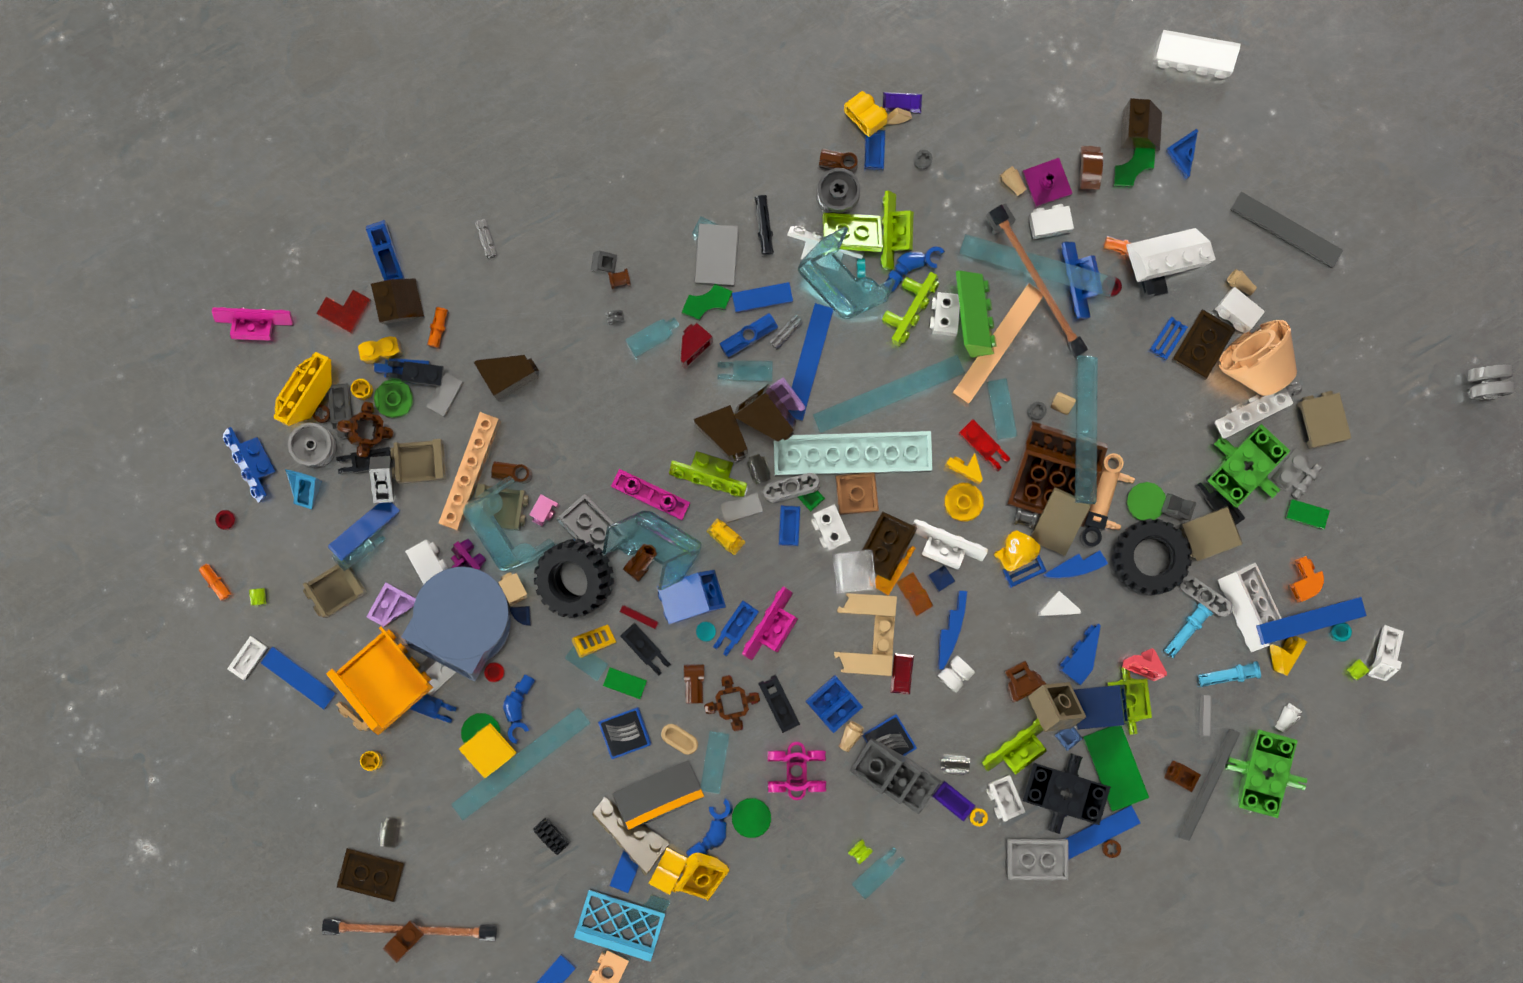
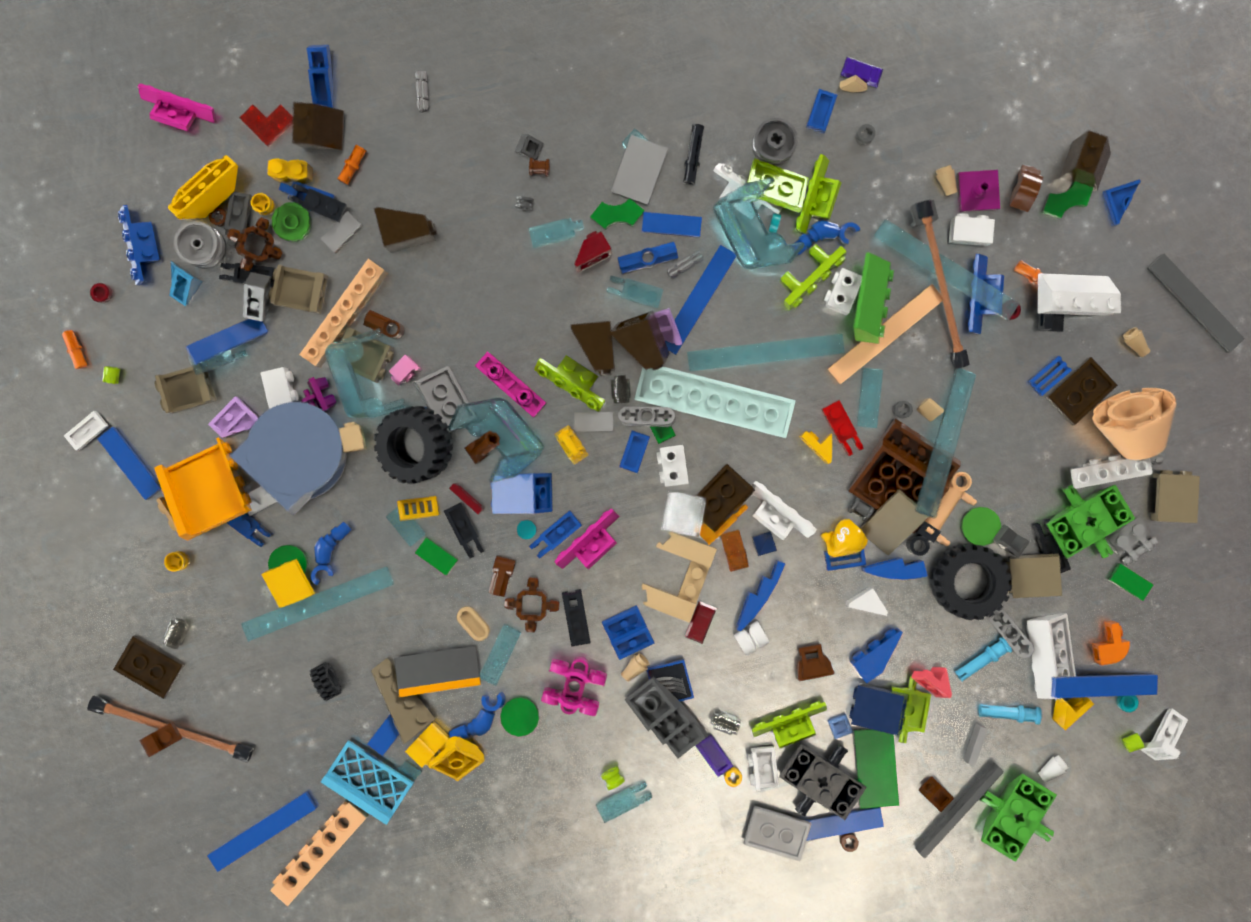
camera: 15 degrees right, 5 degrees up
red tile [484,662,505,682] -> none
dark blue tile [510,606,531,626] -> none
slope [598,707,652,760] -> none
reddish brown piece [819,149,858,173] -> none
medium nougat tile [835,472,879,515] -> none
yellow brick [844,91,888,137] -> none
yellow tile [944,483,984,522] -> none
dark tan brick [1028,682,1086,732] -> none
white slope [1153,30,1241,79] -> none
white brick [1215,287,1265,334] -> none

